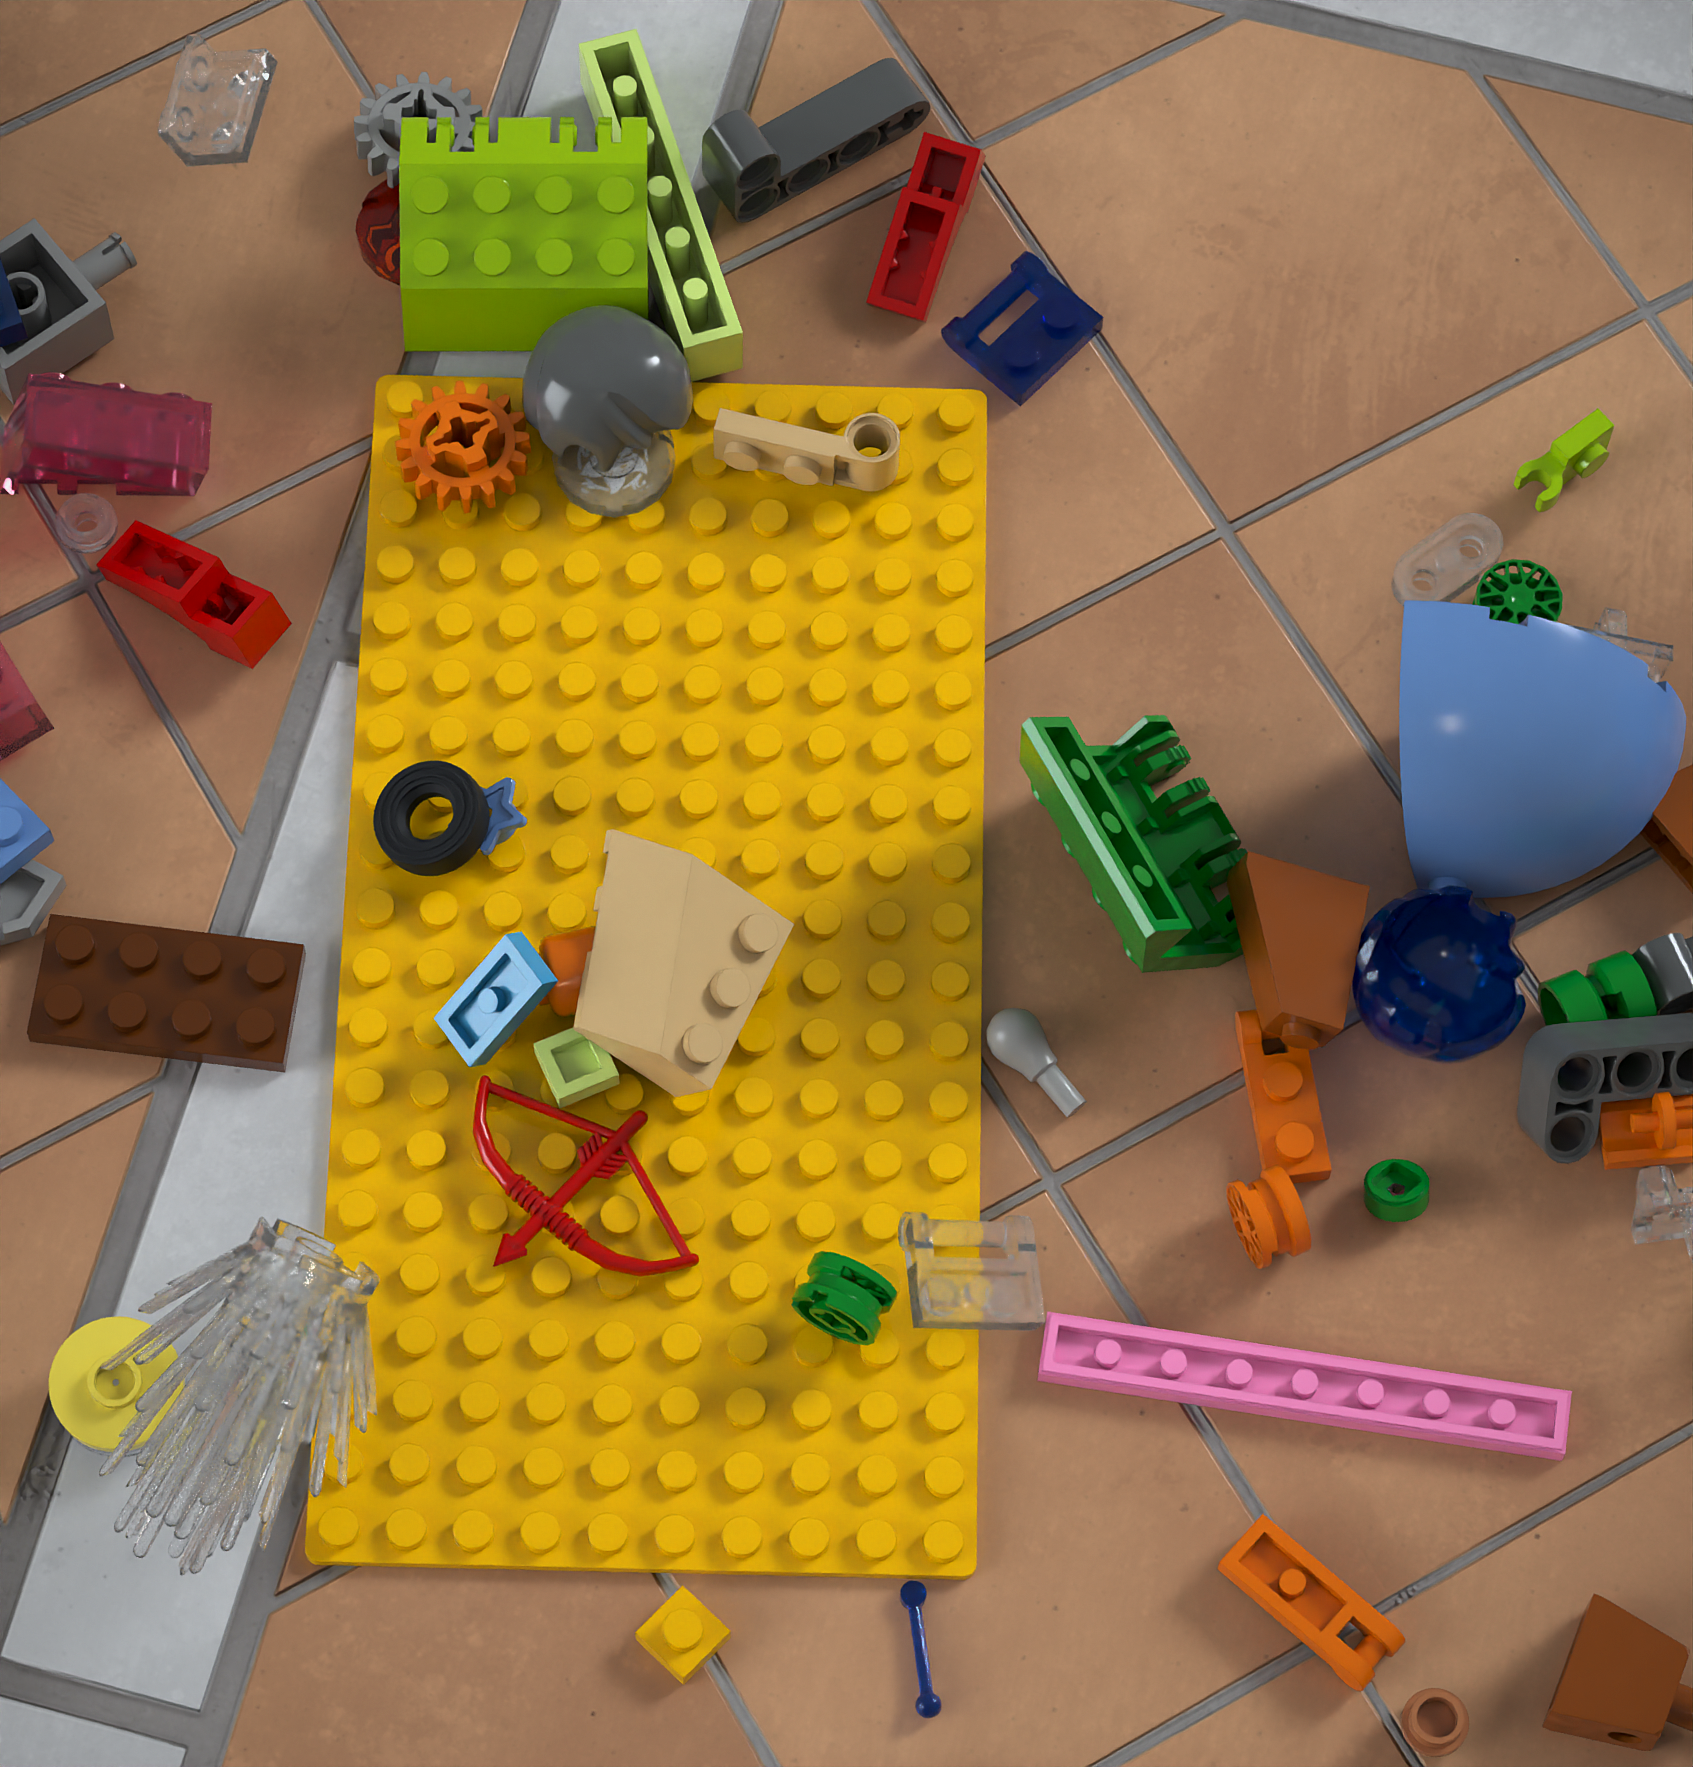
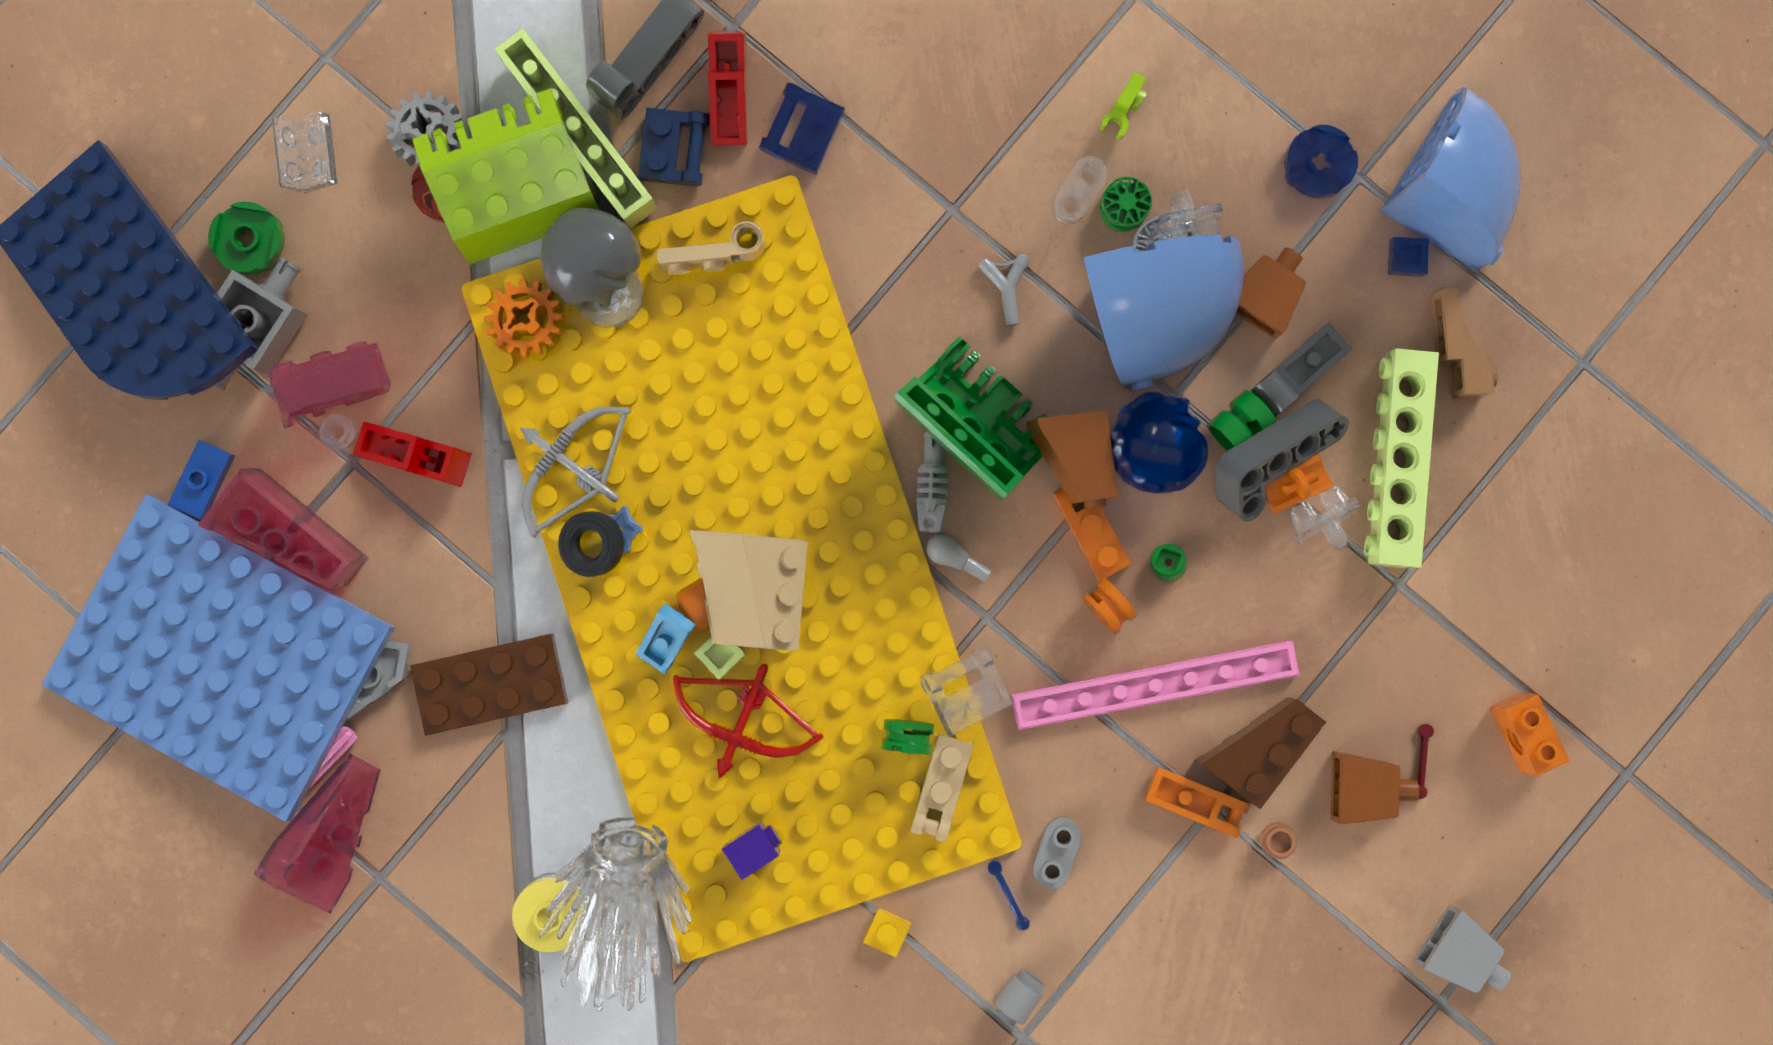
camera: 20 degrees left, 20 degrees up
none -> green plate [208,202,284,275]
none -> light grey piece [520,407,631,538]
none -> dark blue plate [638,108,710,186]
none -> dark purple brick [722,820,782,880]
none -> tan plate [910,733,974,842]
none -> light grey hinge [916,432,950,533]
none -> light grey piece [979,254,1029,326]
none -> light grey plate [1032,817,1081,889]
none -> reddish brown wedge [1194,697,1326,809]

